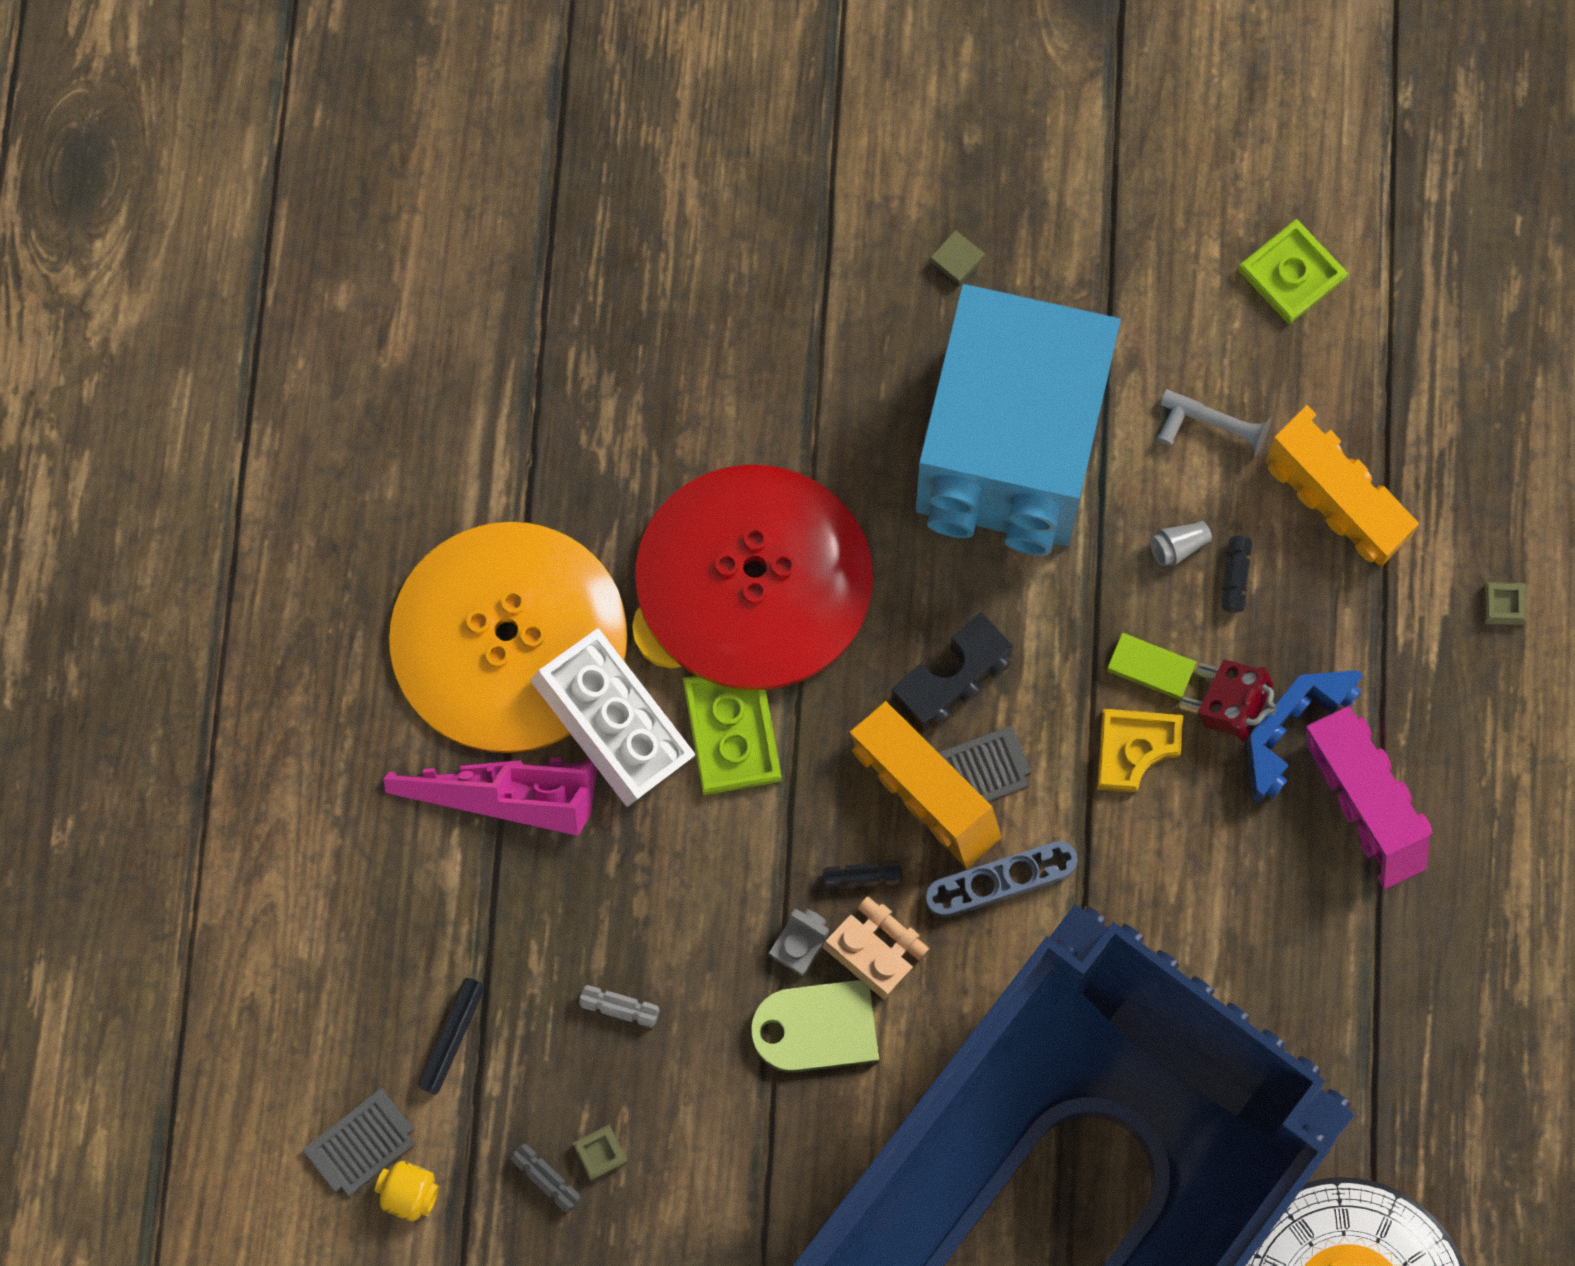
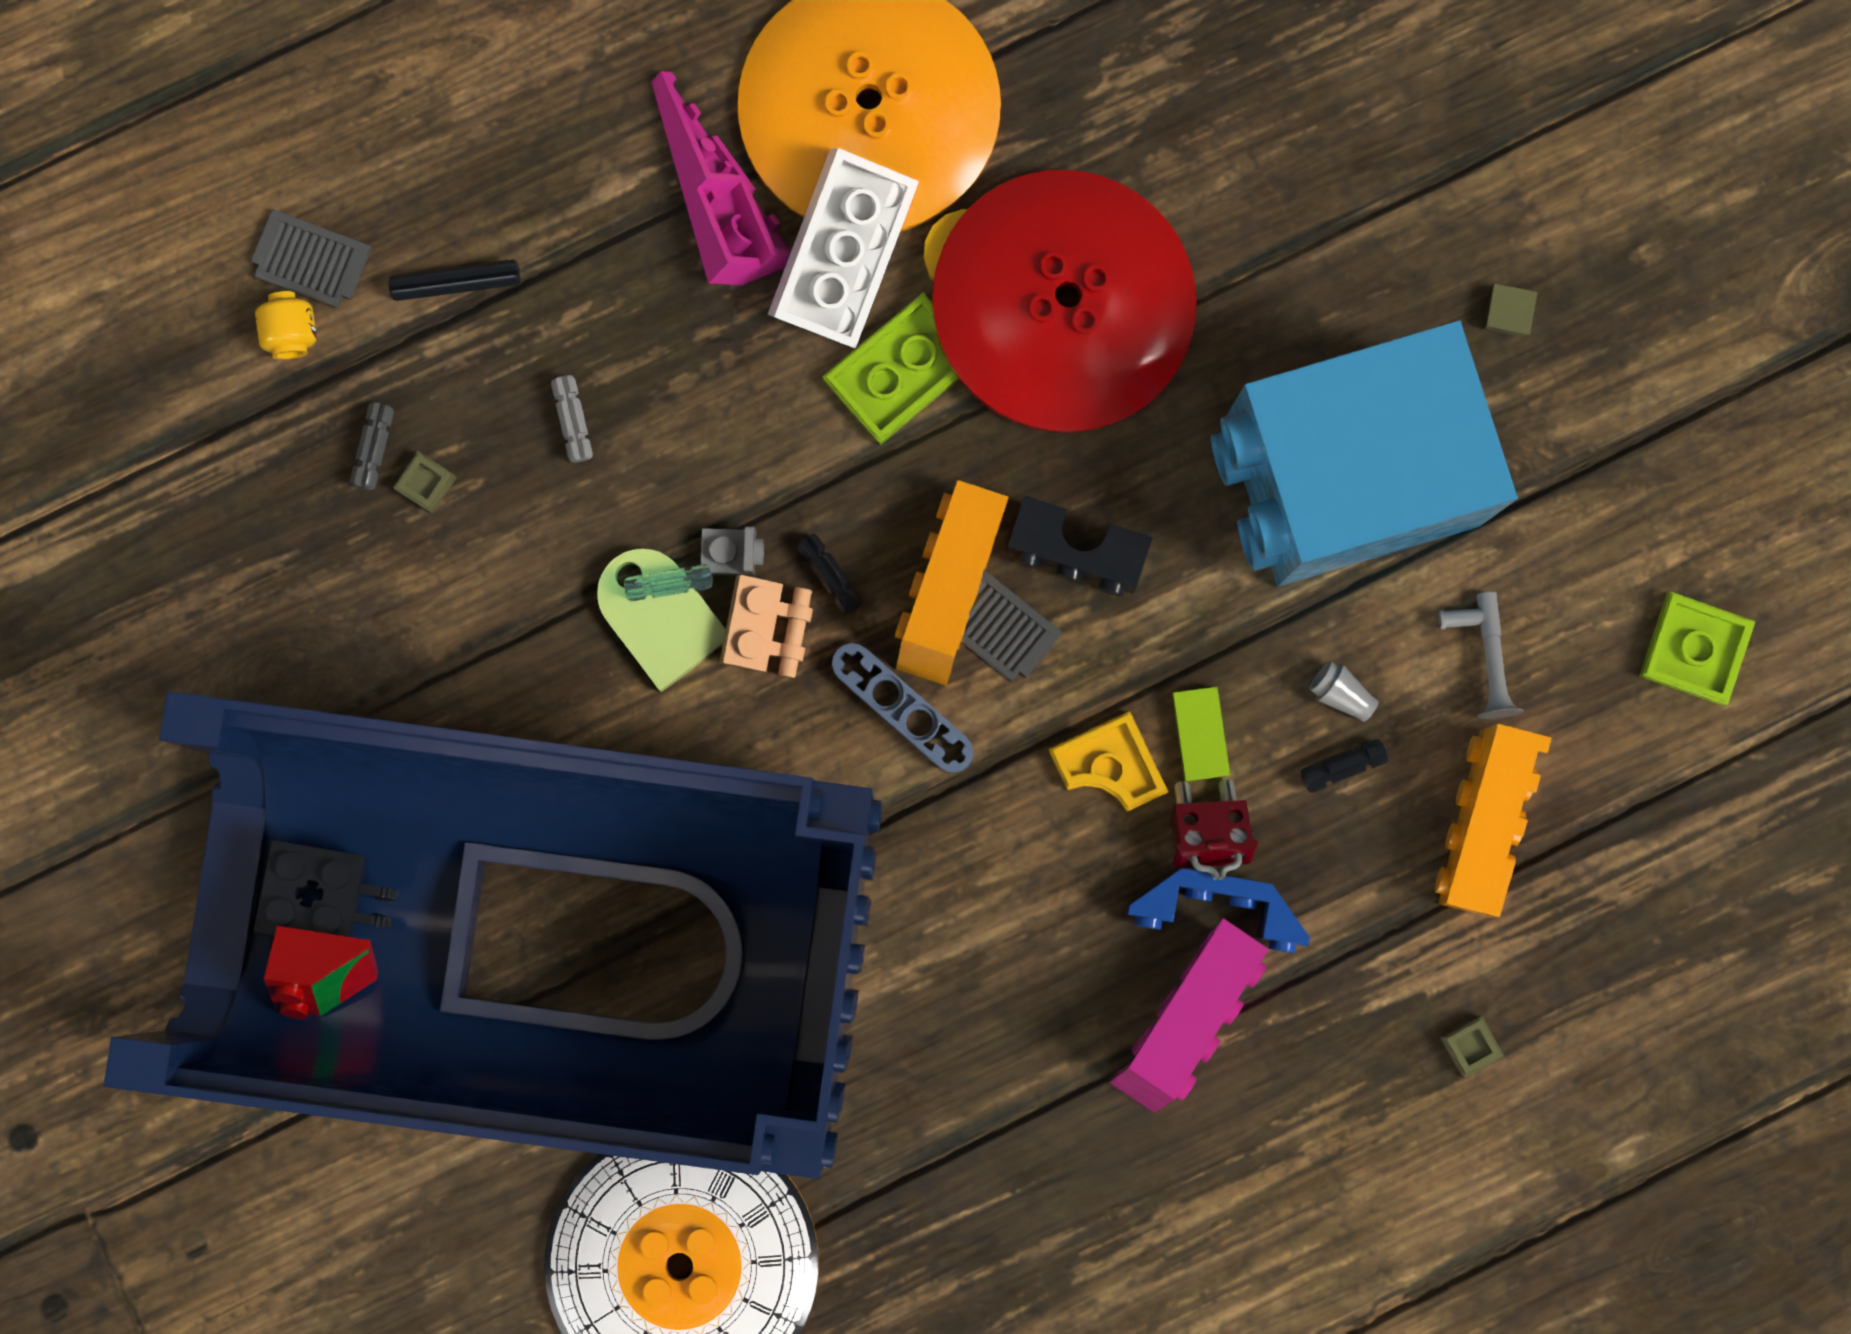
camera: 55 degrees right, 10 degrees up
none -> clear light blue axle [624,564,713,602]

